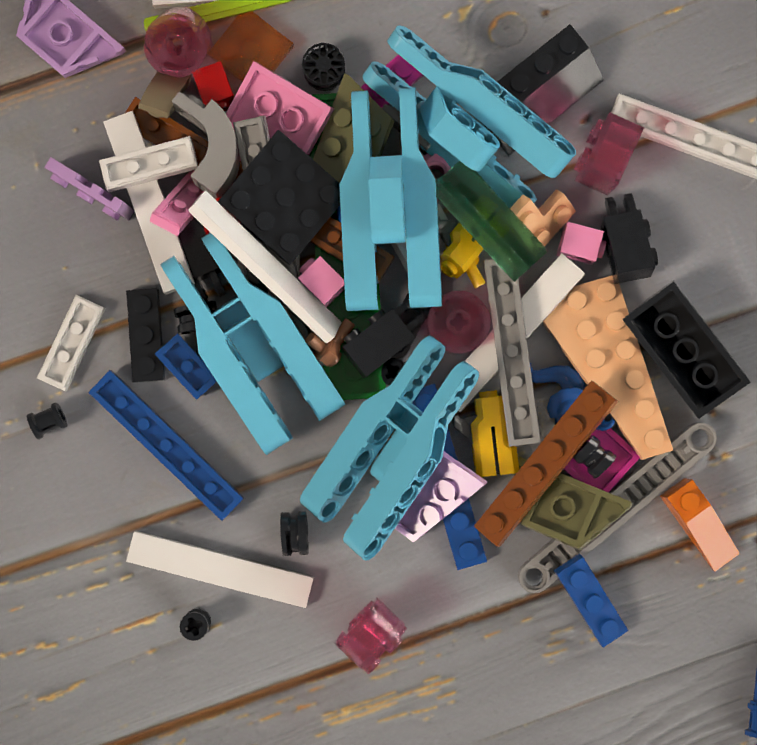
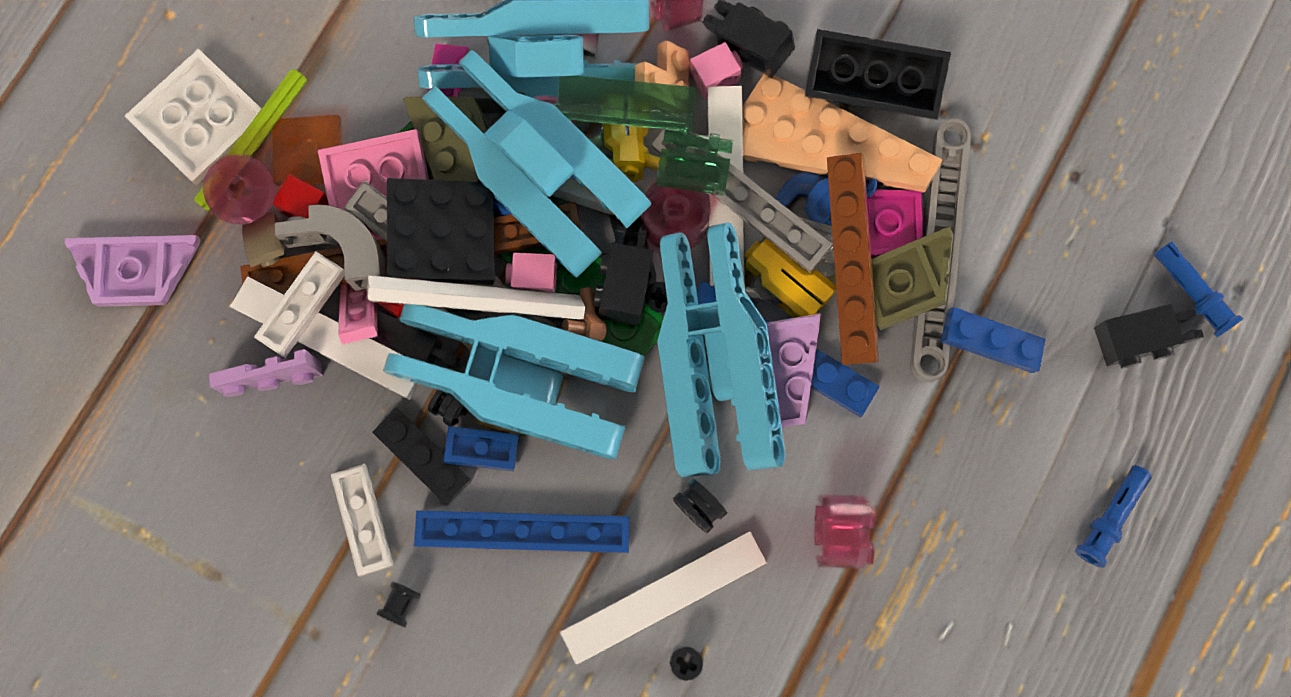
camera: 40 degrees left, 10 degrees down
black wheel [302,43,346,91] -> none
black wheel [573,435,616,479] -> none
slope [660,478,740,571] -> none
none -> clear green plate [656,128,734,196]
none -> black hinge [1094,303,1204,369]

